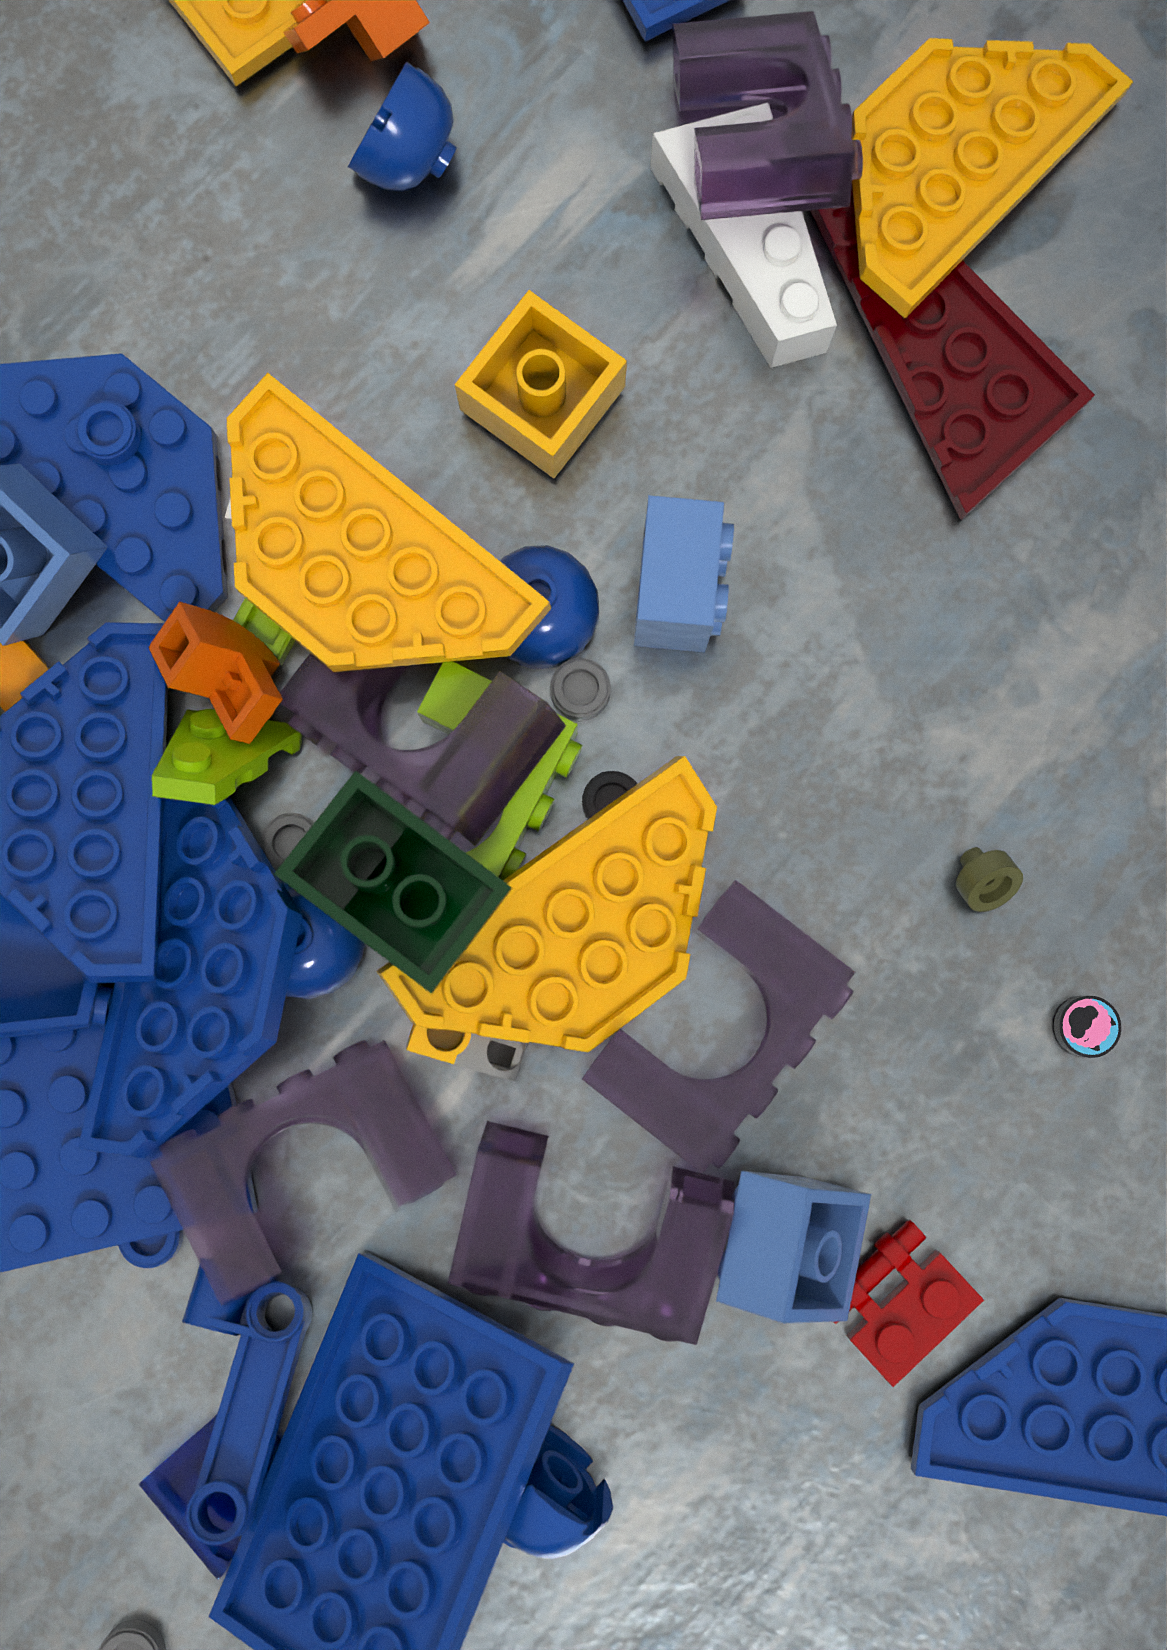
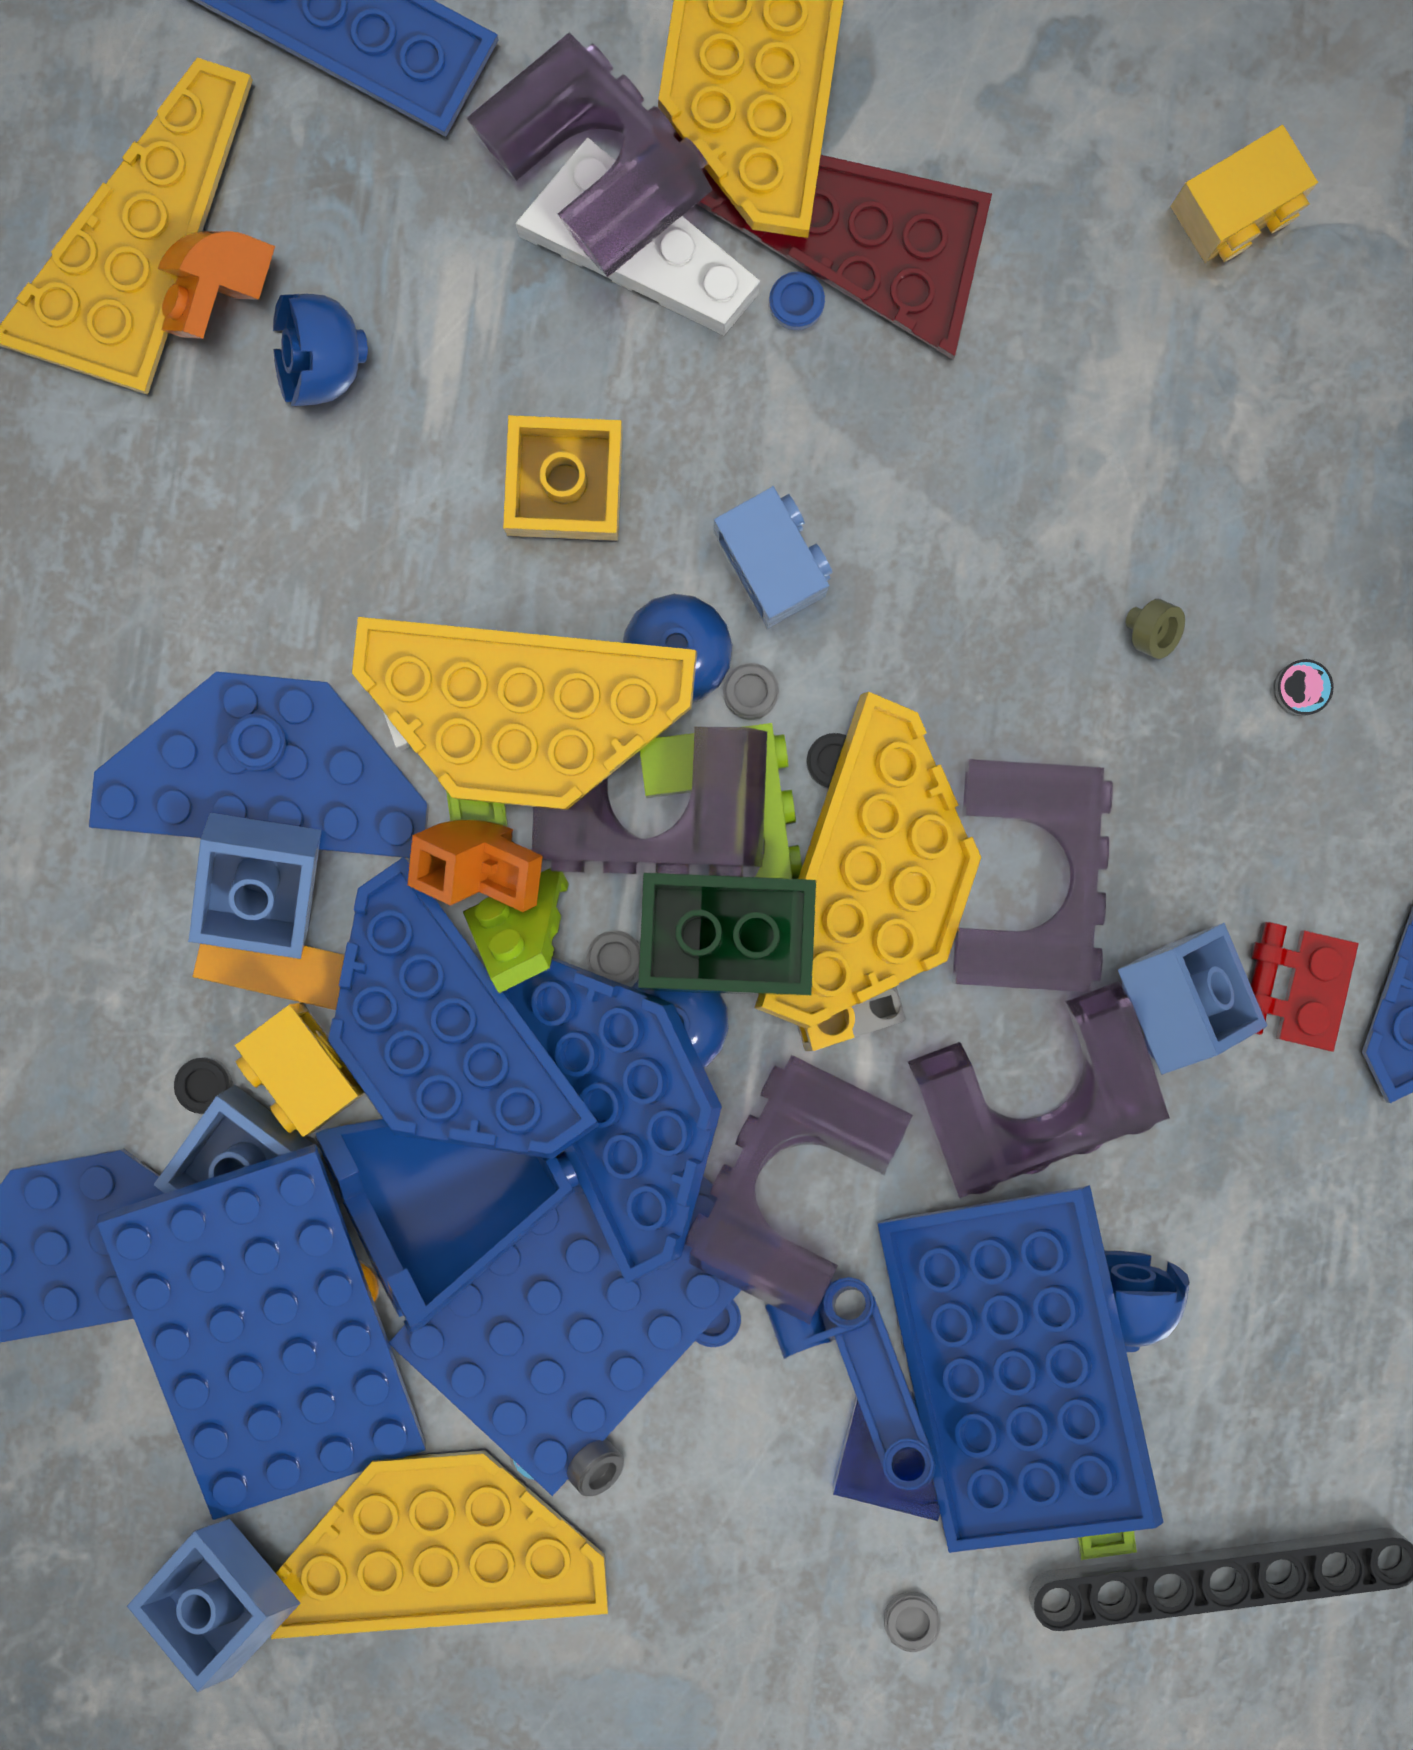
camera: 35 degrees left, 5 degrees up
none -> blue tile [769,272,825,330]

